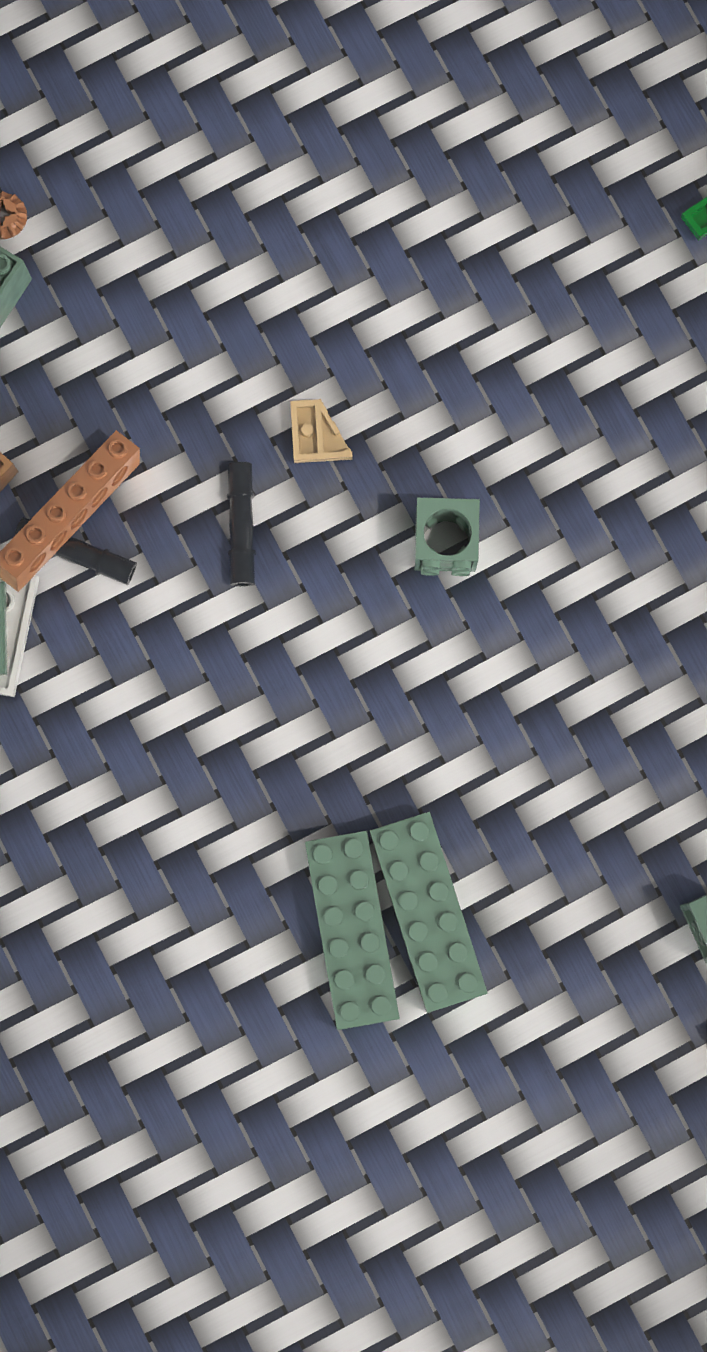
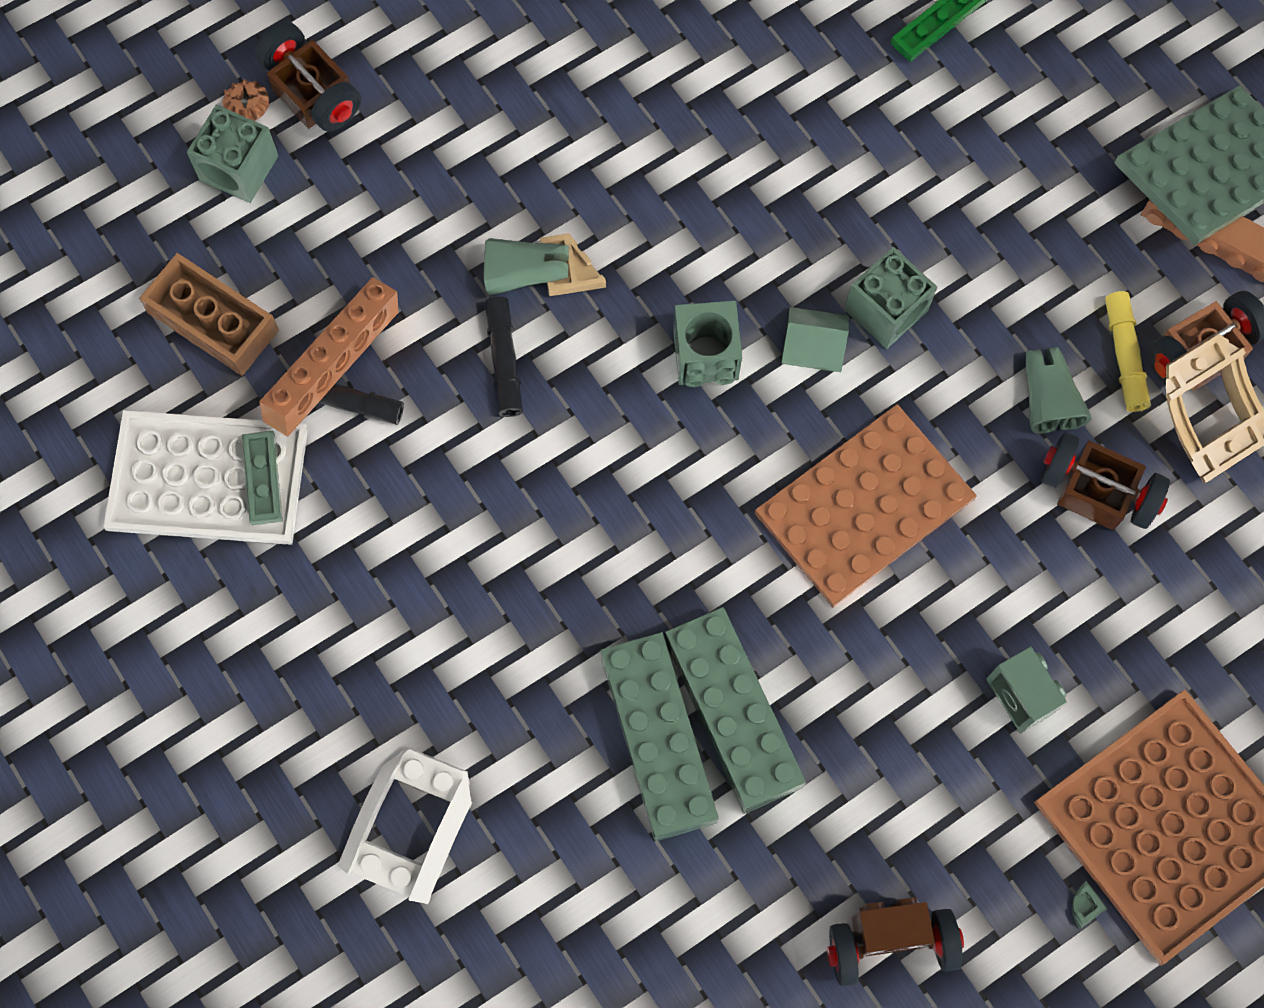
camera: 10 degrees left, 10 degrees down
none -> brick [255,22,362,131]
none -> white wedge [338,747,473,904]
none -> sand green piece [484,238,569,296]
none -> nougat plate [754,404,977,608]
none -> sand green slope [781,307,849,373]
none -> brick [827,897,964,986]
none -> sand green brick [844,247,937,349]

